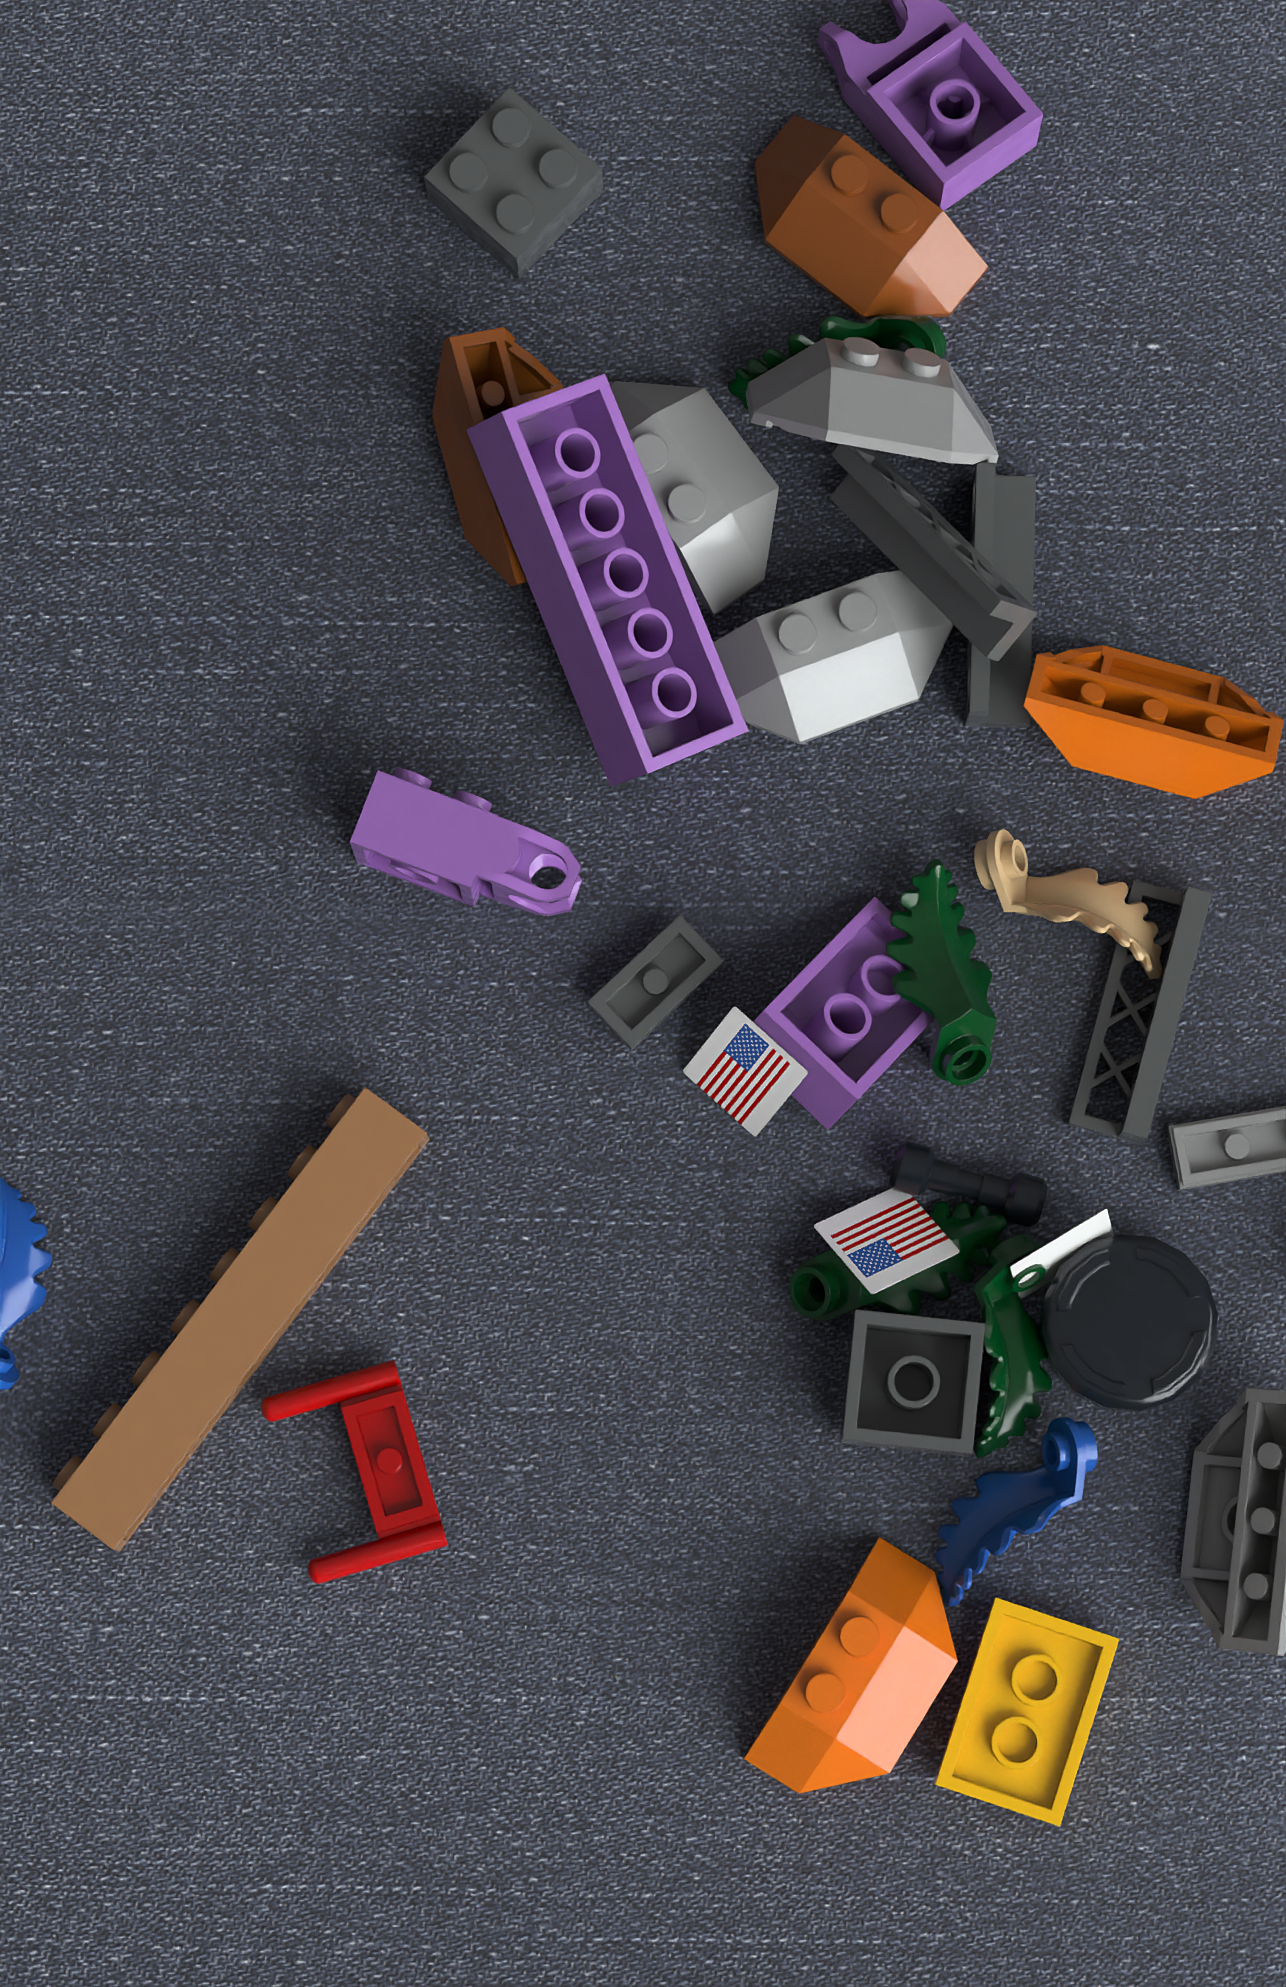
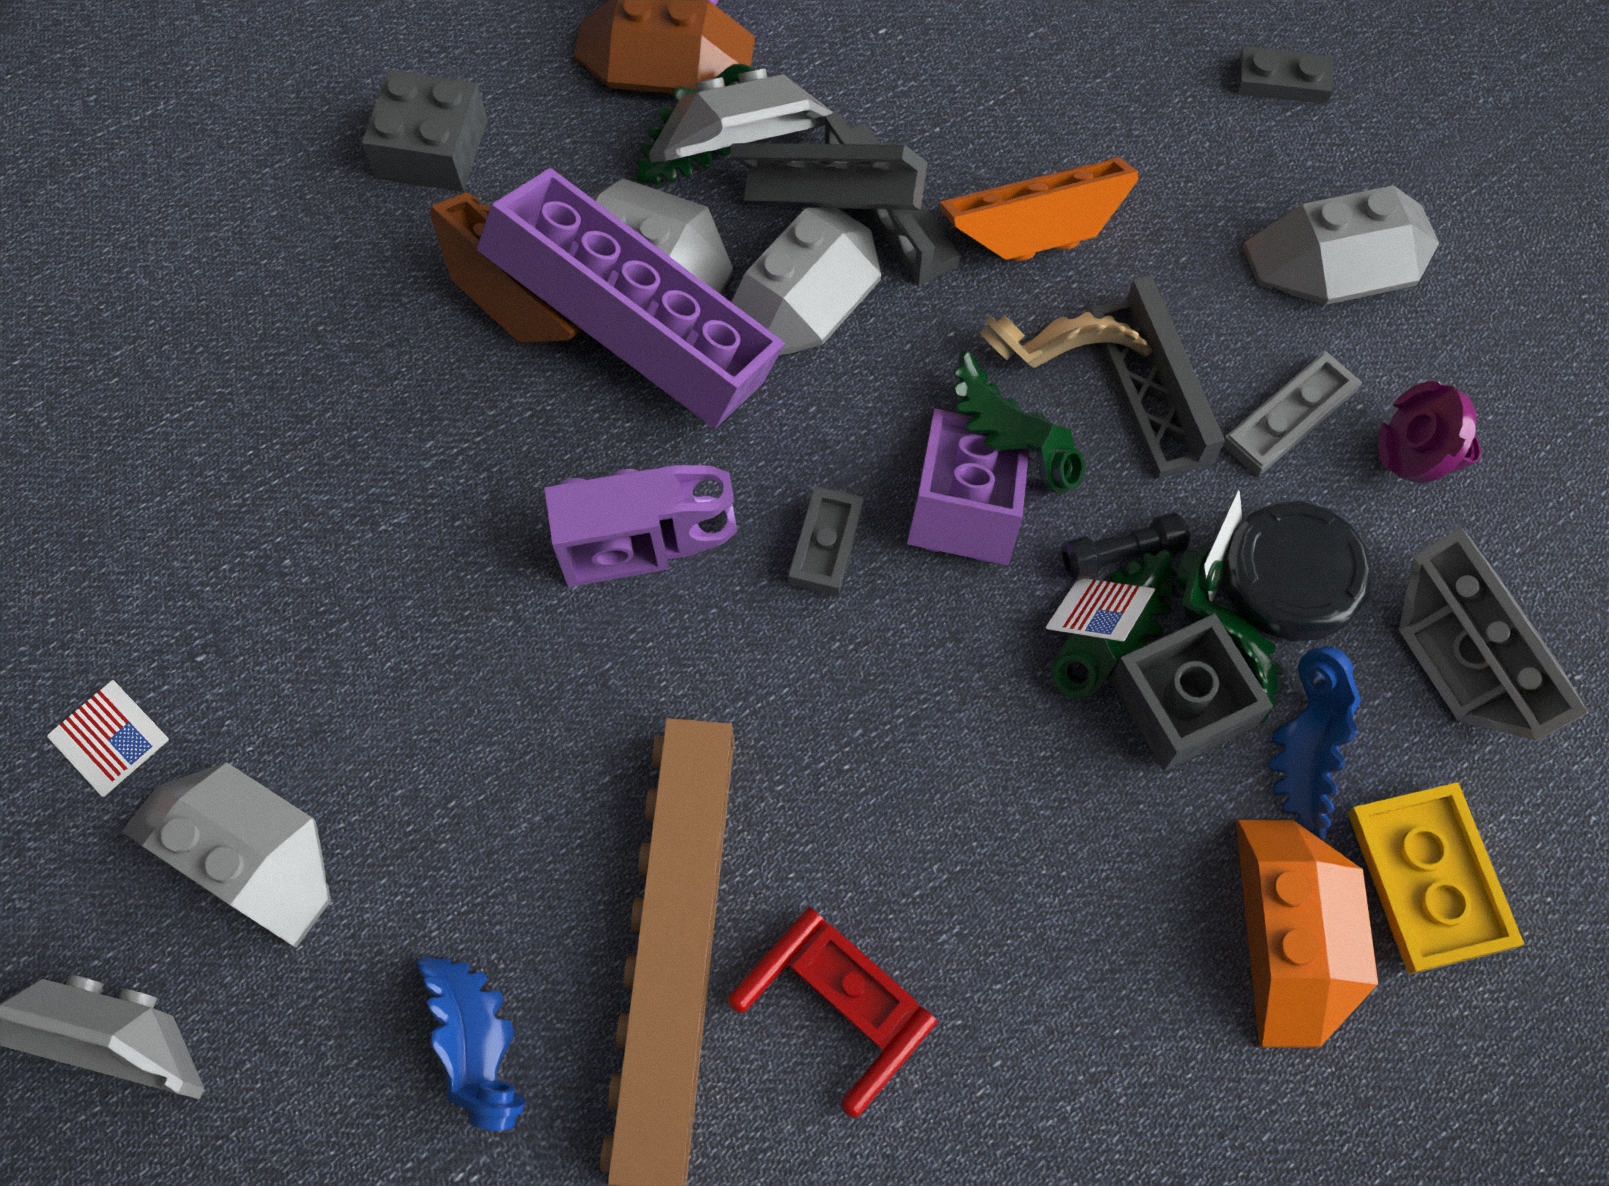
camera: 30 degrees left, 15 degrees down
sticker [683,1007,808,1136] -> none

